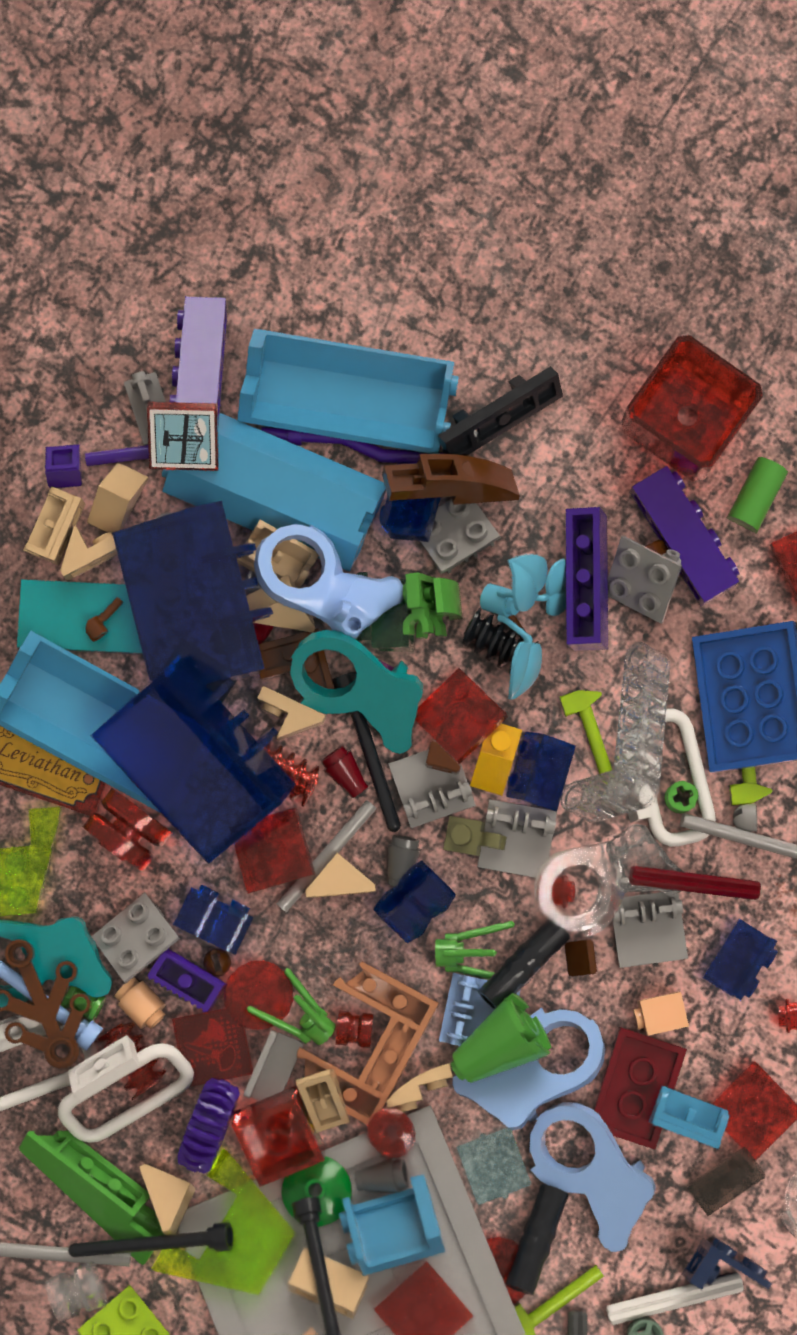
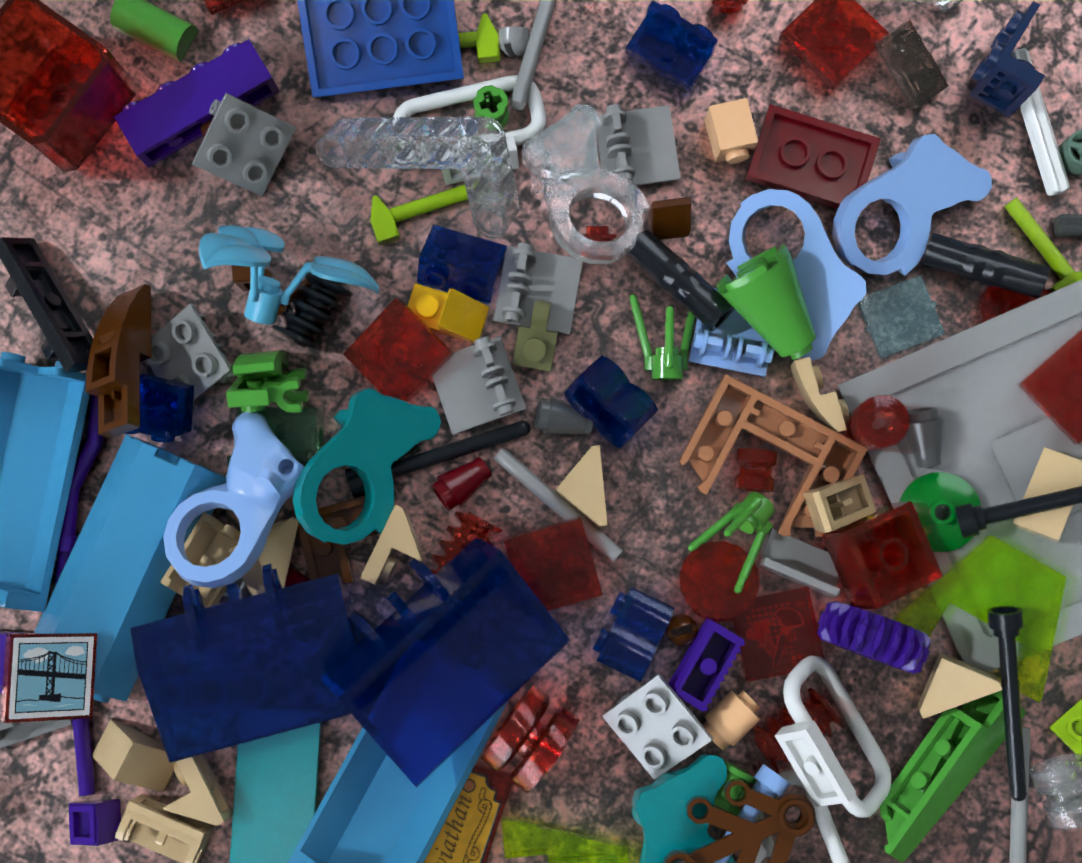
camera: 90 degrees left, 0 degrees up
reddish brown hand [86,597,123,642] -> none
dark azure panel [339,1174,446,1276] -> none
reddish brown slope [426,739,461,775] -> none
dark purple brick [566,507,608,651] -> none
dark red axle [629,866,761,900] -> none
dark azure hinge [649,1086,729,1149] -> none

